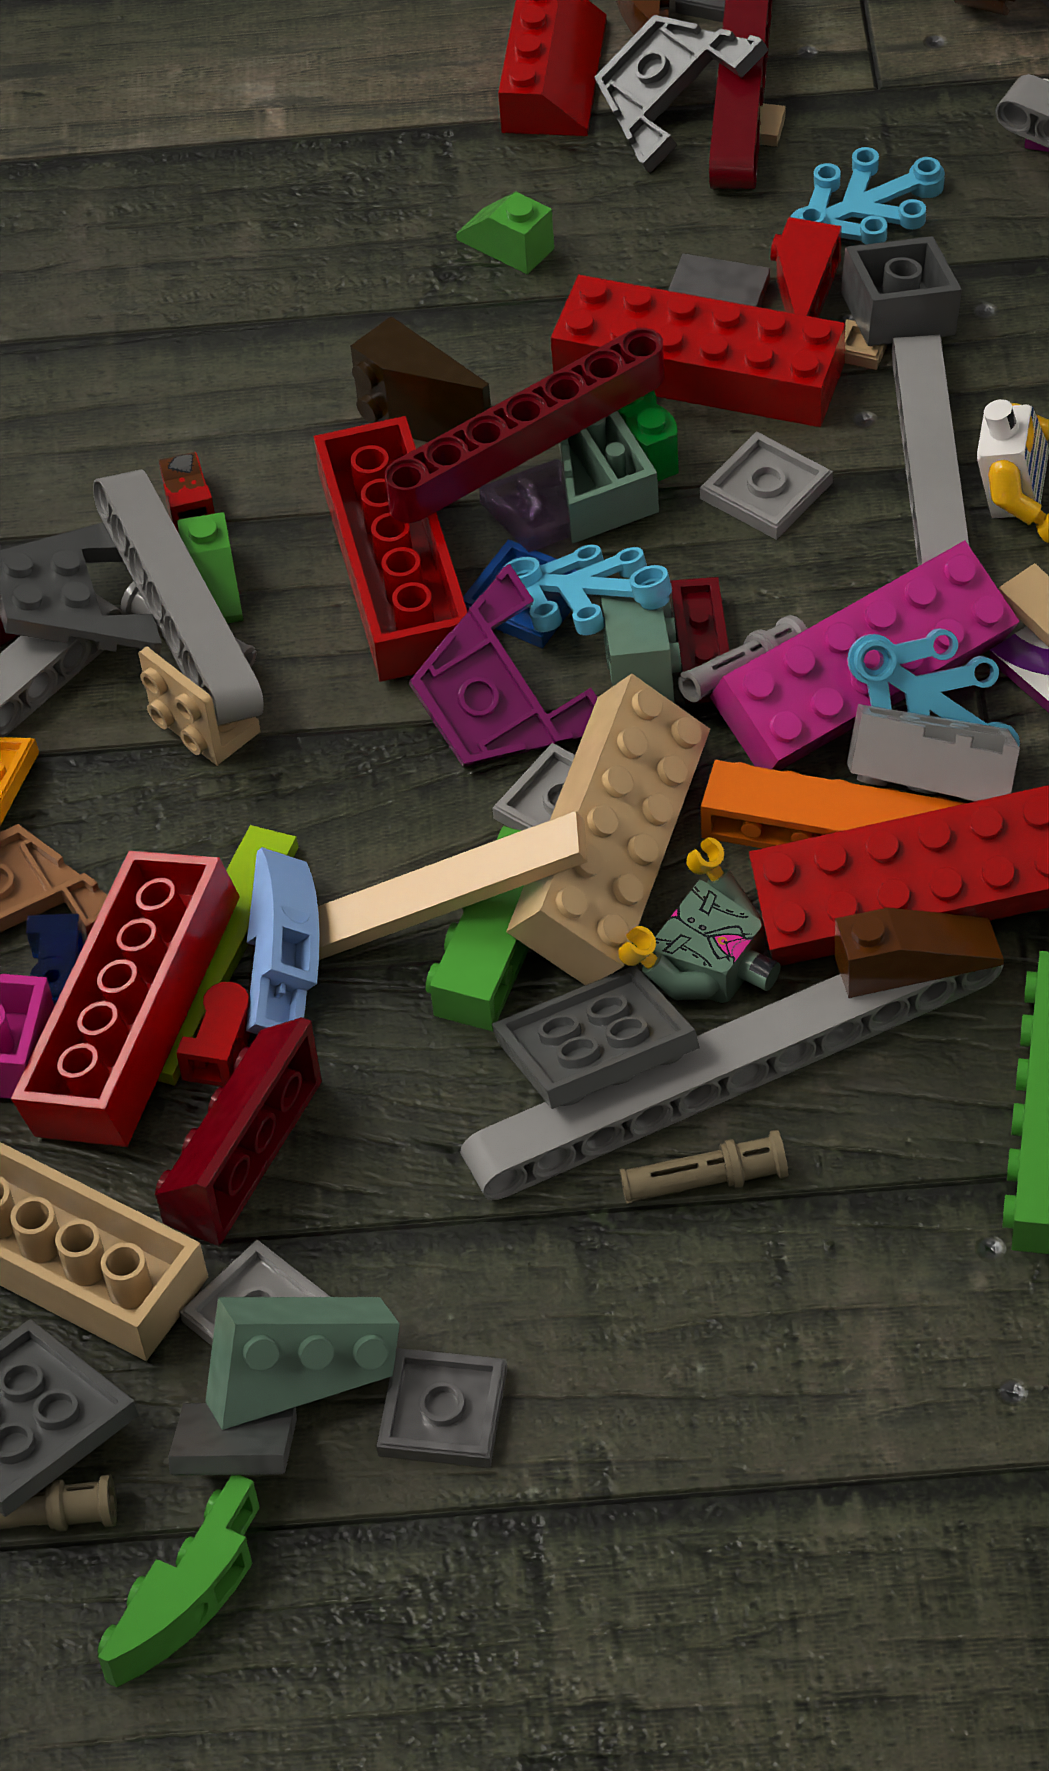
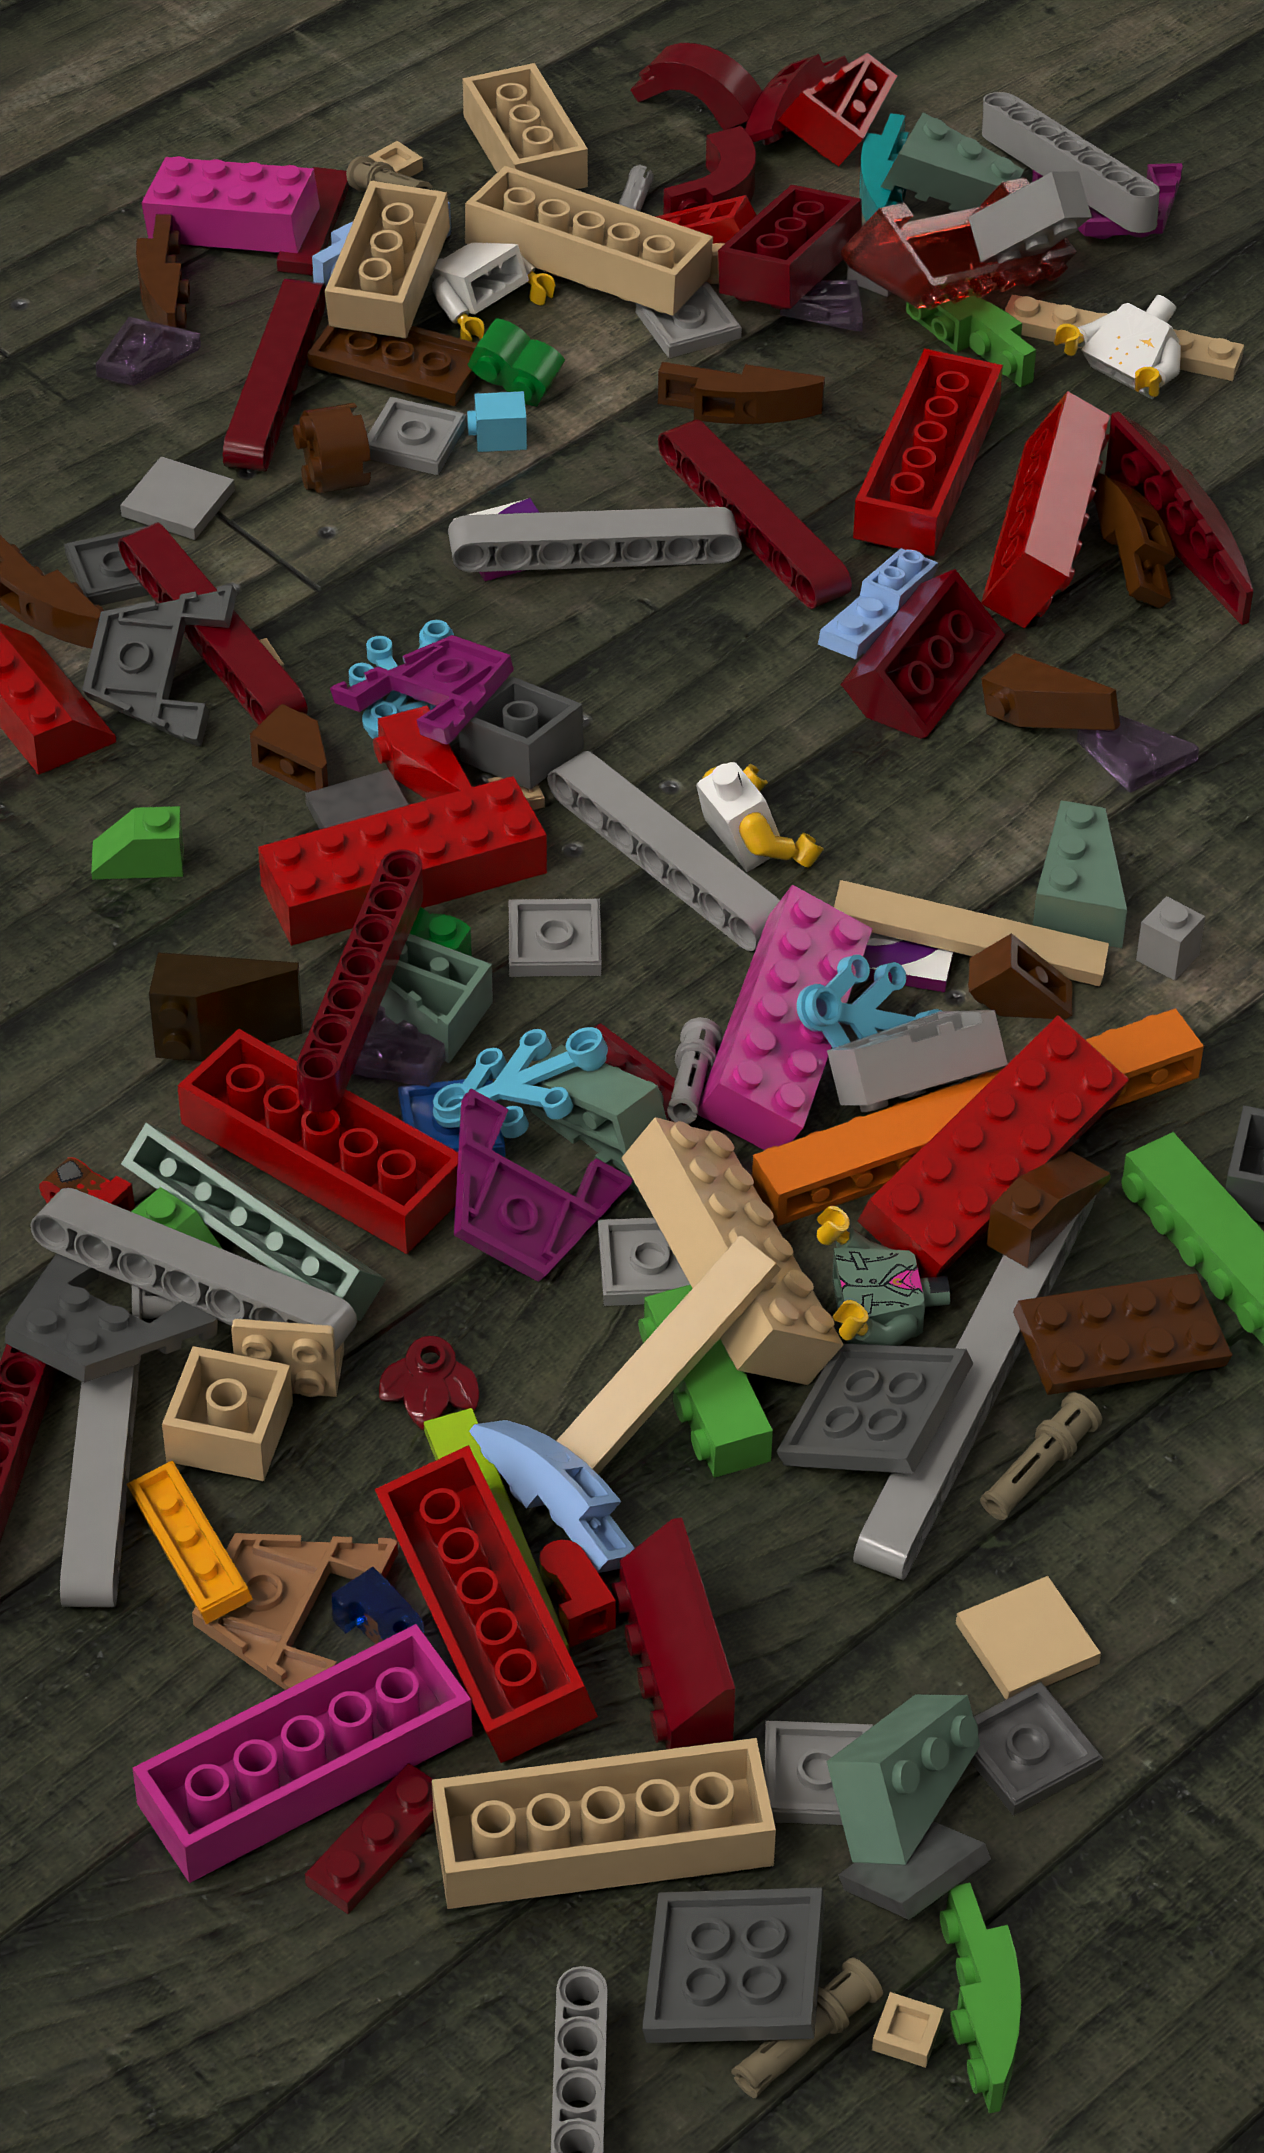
camera: 45 degrees left, 5 degrees down
none -> sand green brick [121,1123,386,1321]
none -> tan brick [162,1346,293,1481]
none -> reddish brown slope [250,704,328,792]
none -> magenta wing [330,635,514,744]
none -> dark red plate [379,1336,479,1431]
none -> tan plate [872,1992,944,2068]
none -> tan tile [956,1576,1101,1700]
none -> reddish brown plate [1013,1273,1232,1395]

